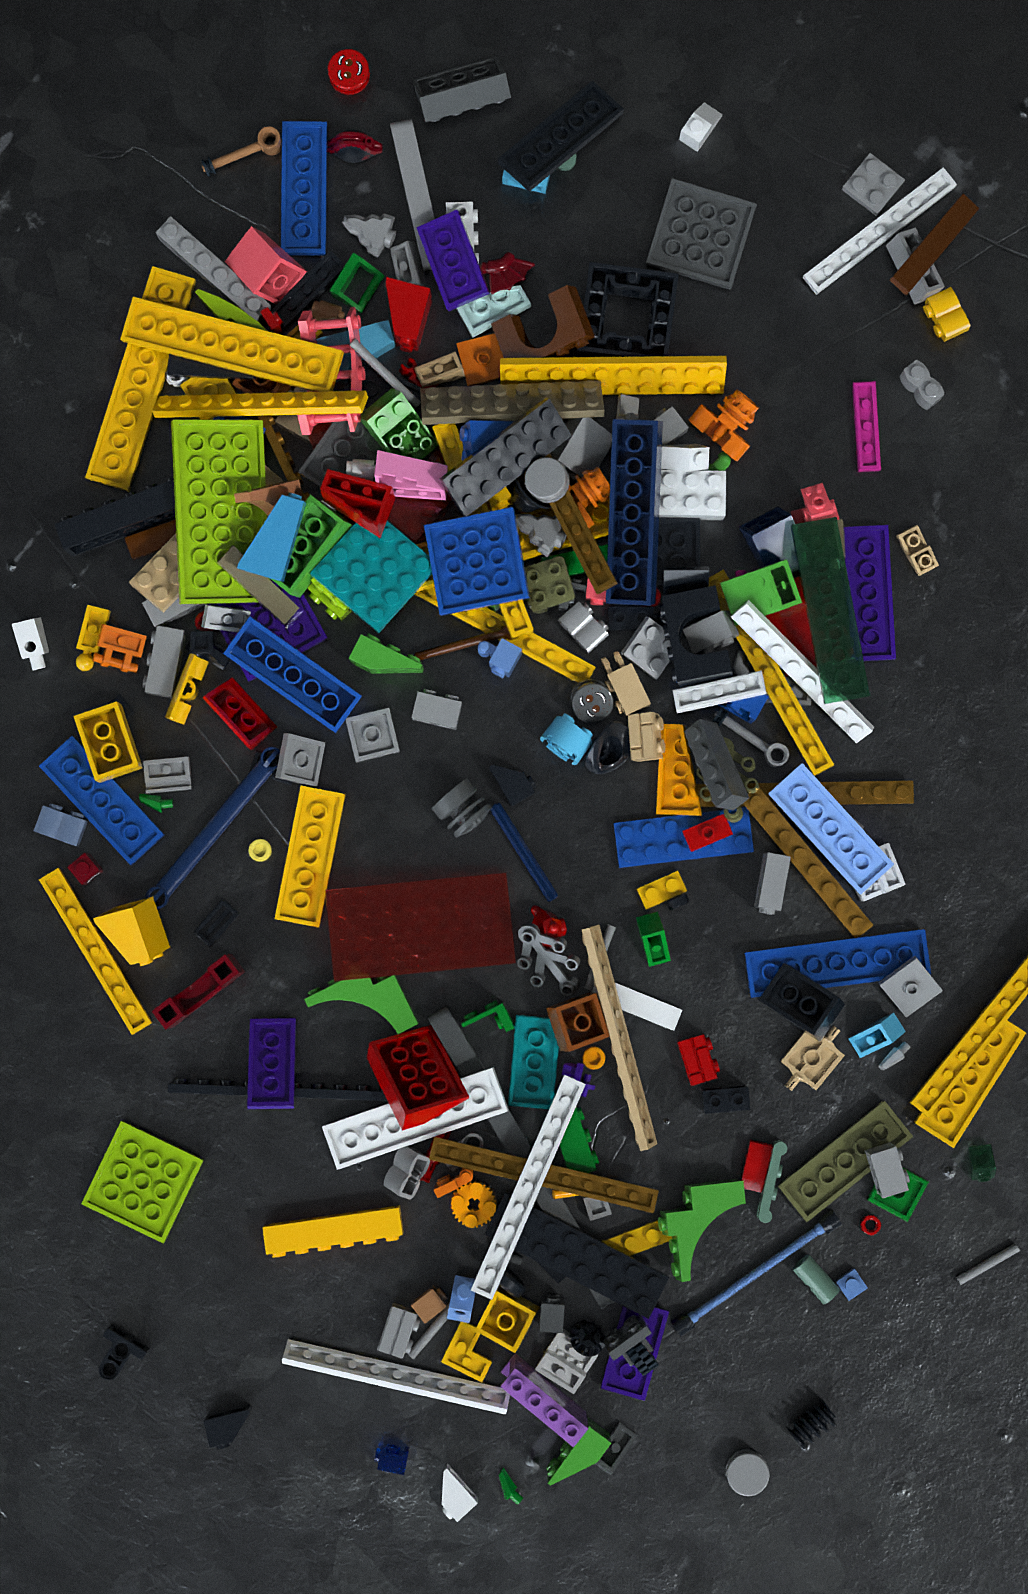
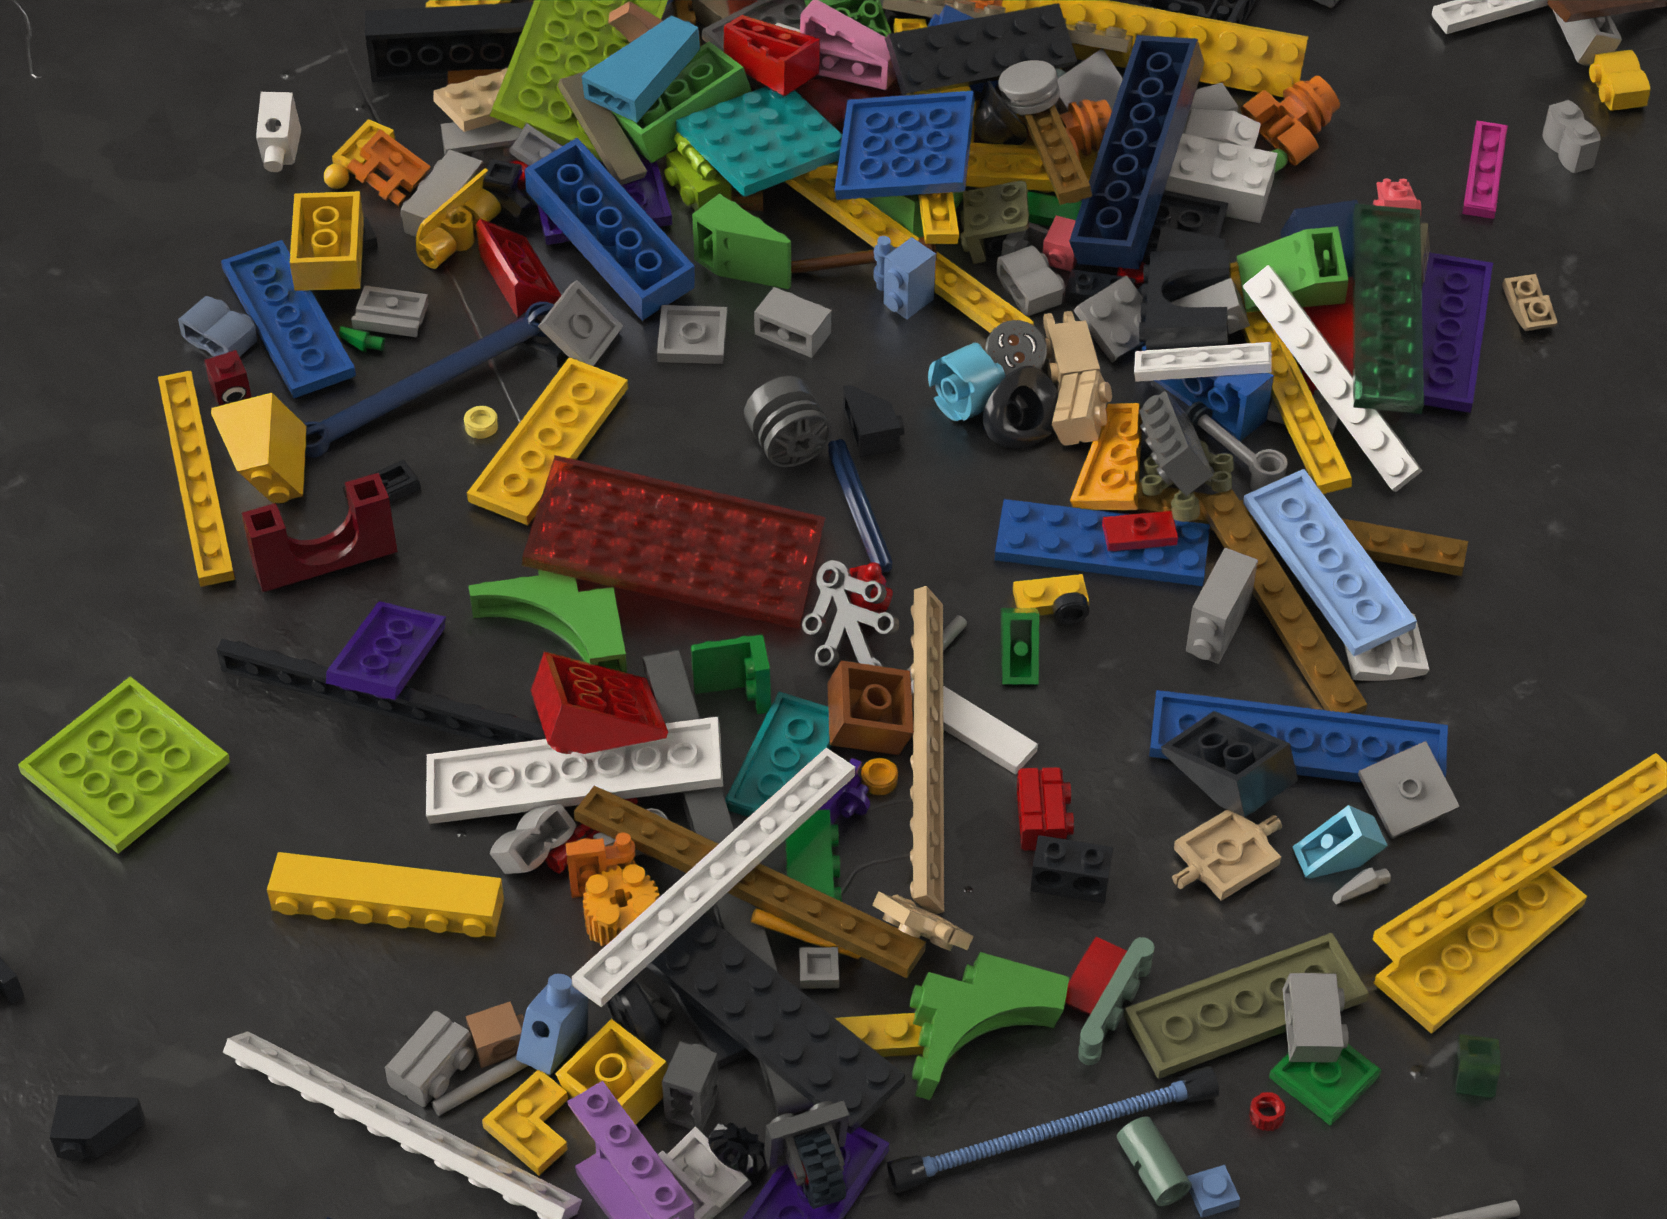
camera: 15 degrees right, 35 degrees down
light grey rock [516,514,567,557] -> none
none -> tan plate [873,891,973,951]

